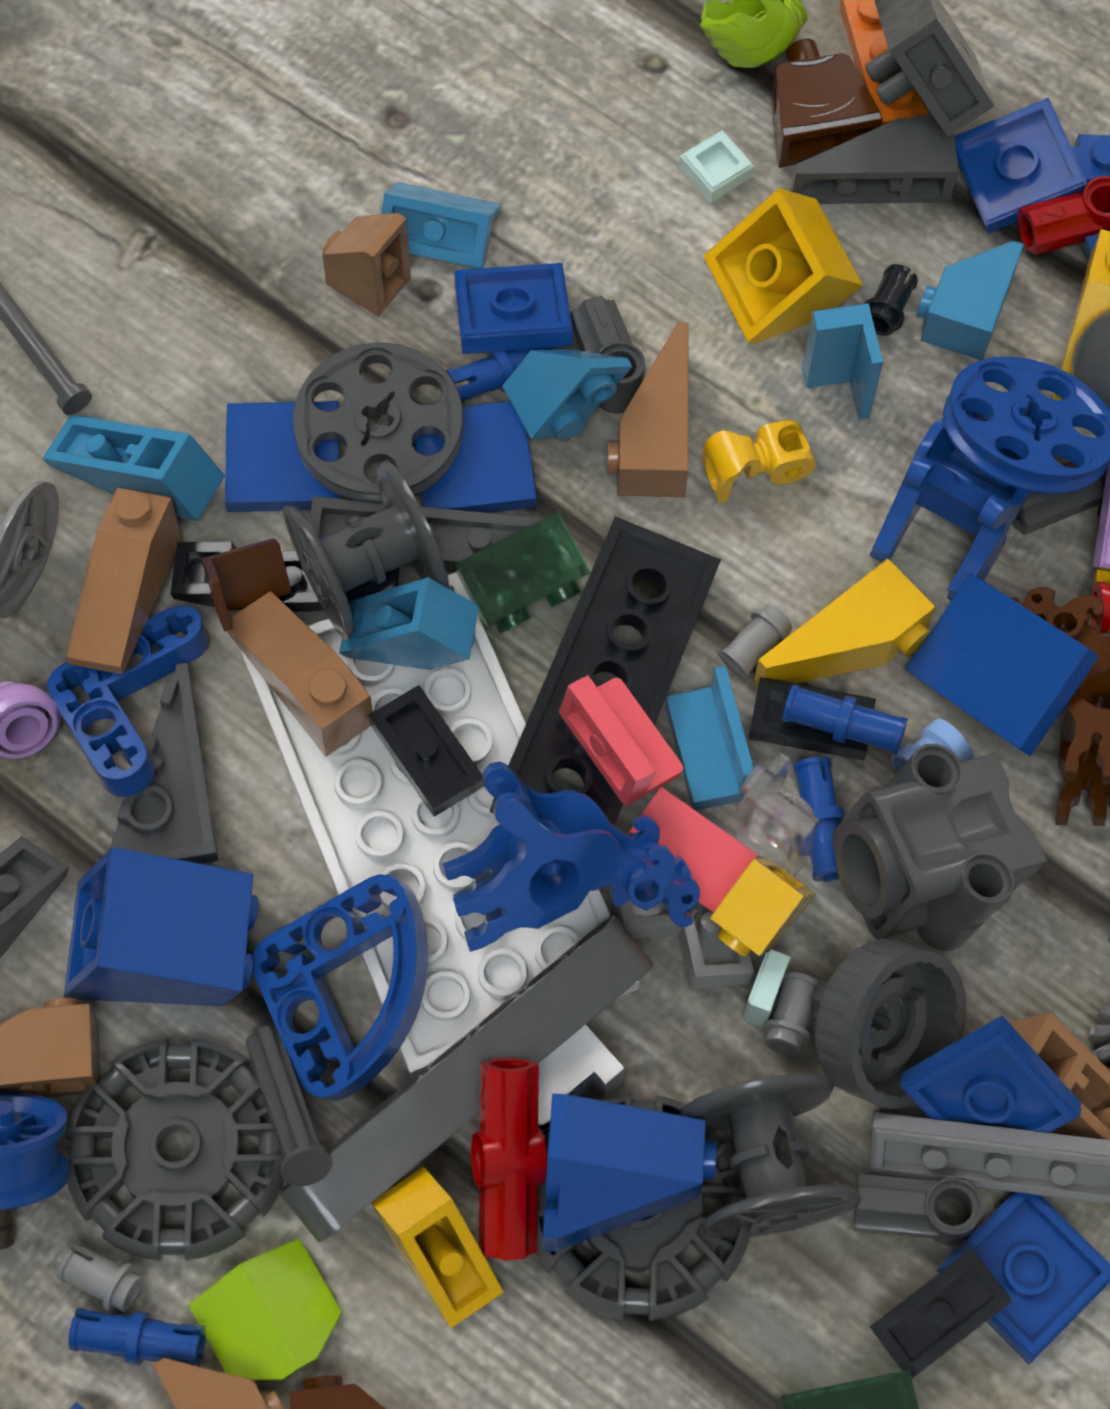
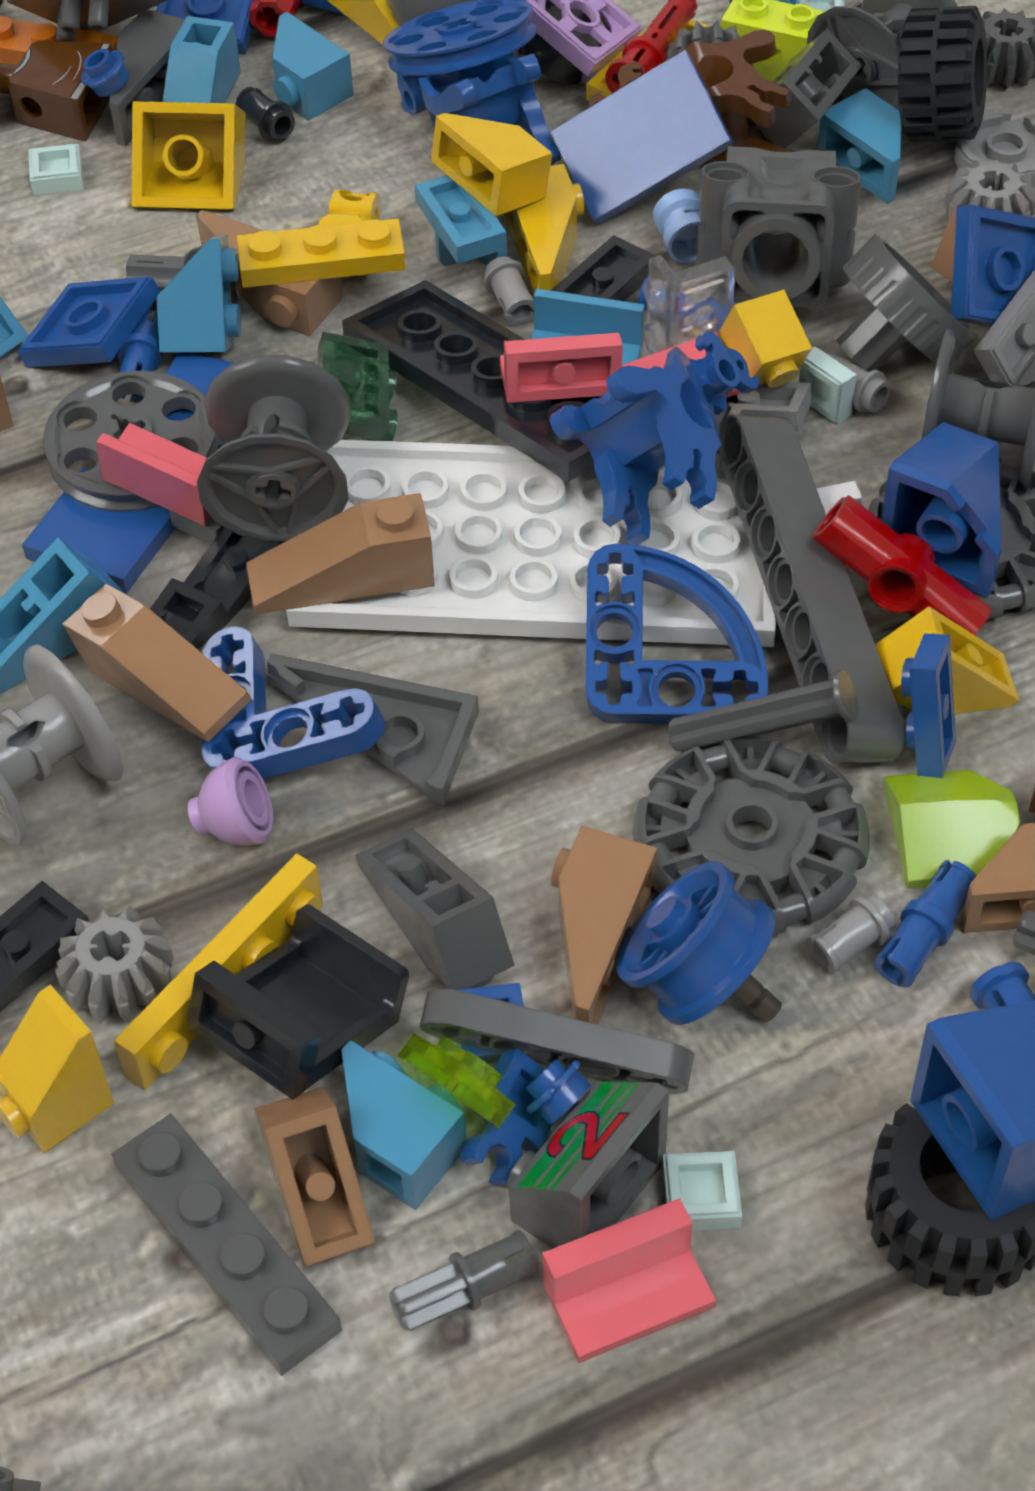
camera: 60 degrees left, 15 degrees down
blue slope [64,847,258,1006] -> none
reddish brown bracket [201,539,291,632] -> none
dark azure slope [339,577,479,670] -> none
black plate [368,685,484,817] -> none
blue pin [782,684,908,755] -> none
dark azure panel [802,303,883,420] -> none
none -> blue plate [81,49,130,97]
none -> coral panel [95,423,211,526]
none -> dark azure slope [162,16,241,103]
none -> yellow plate [237,218,406,288]
none -> dark azure panel [415,175,507,267]
none -> yellow slope [431,113,552,216]
none -> blue plate [901,633,956,778]

